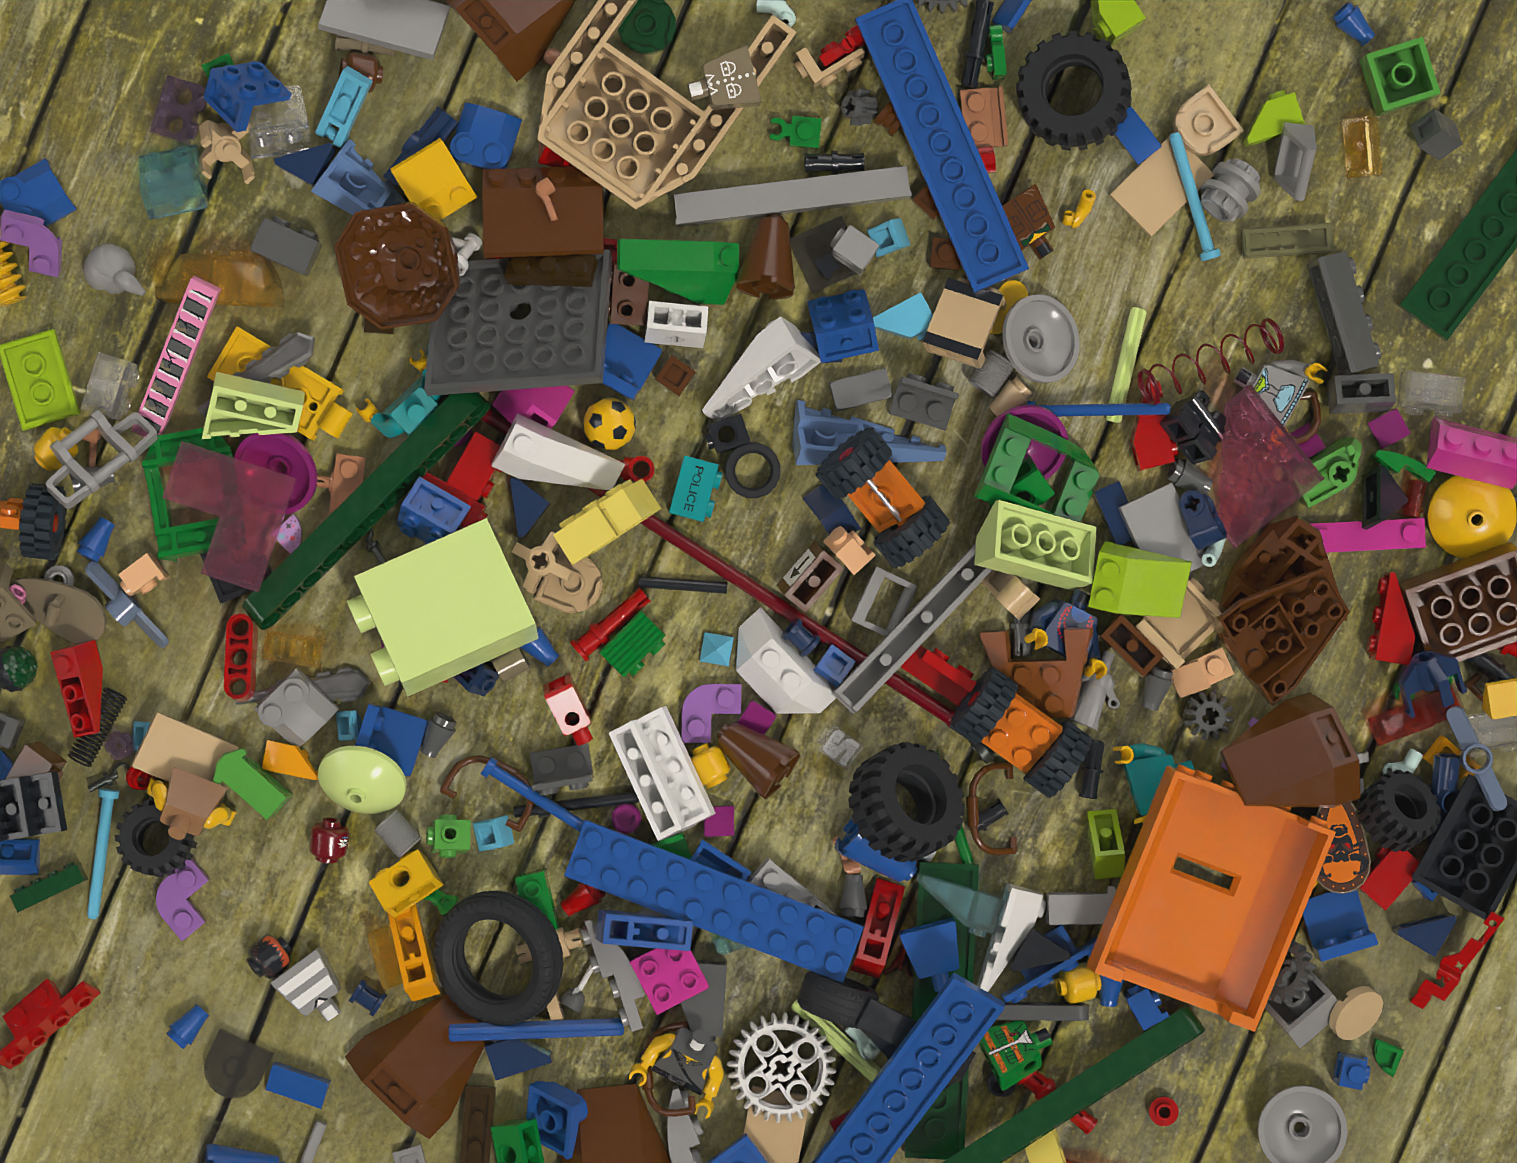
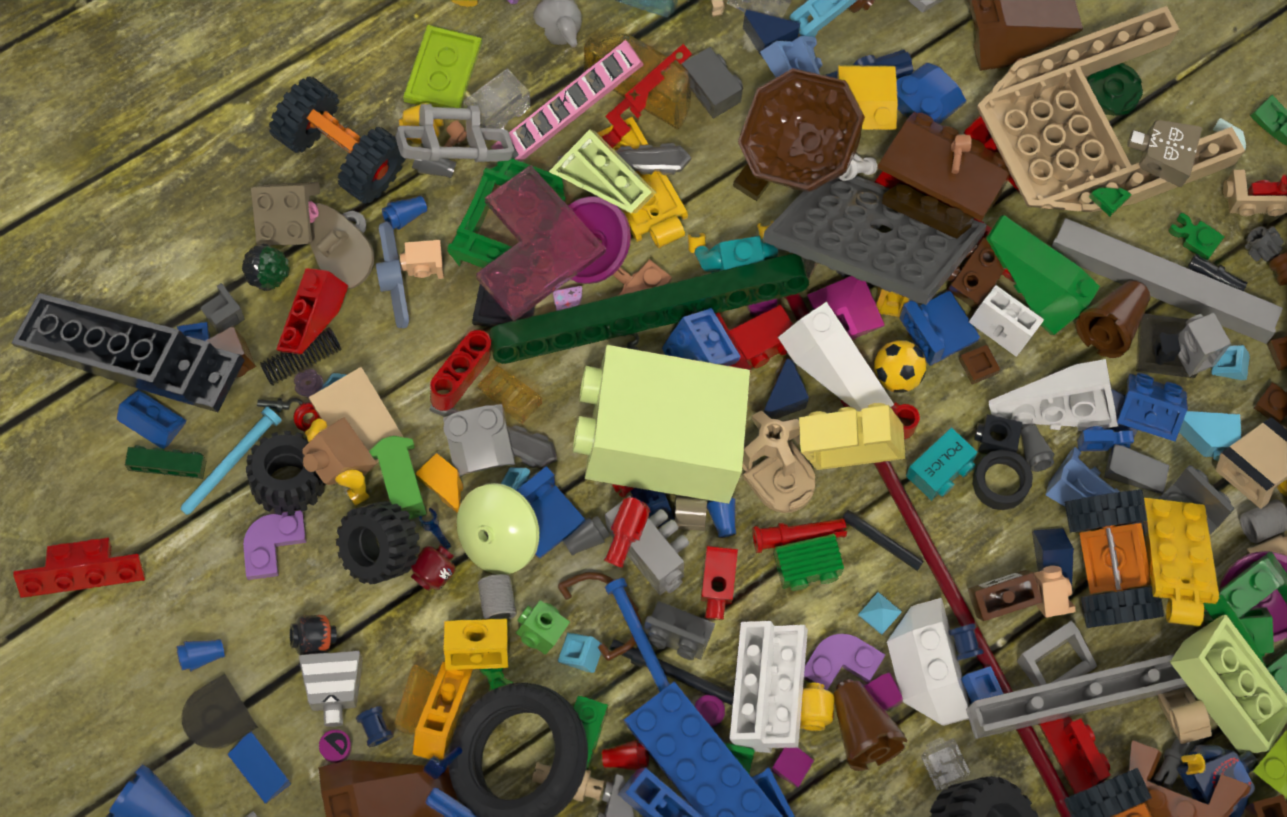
camera: 25 degrees right, 20 degrees down
none -> magenta tile [319,730,352,763]
none -> black tyre [336,501,420,585]
none -> hand [419,508,452,550]
none -> clear blue hand [423,747,463,779]
none -> red piece [602,44,693,148]
none -> red arm [604,497,650,568]
none -> light grey piece [605,496,689,595]
none -> dark grey cone [1021,425,1055,472]
none -> blue plate [1077,426,1134,452]
none -> green tile [1089,187,1132,217]
none -> yellow hinge [1143,498,1219,626]

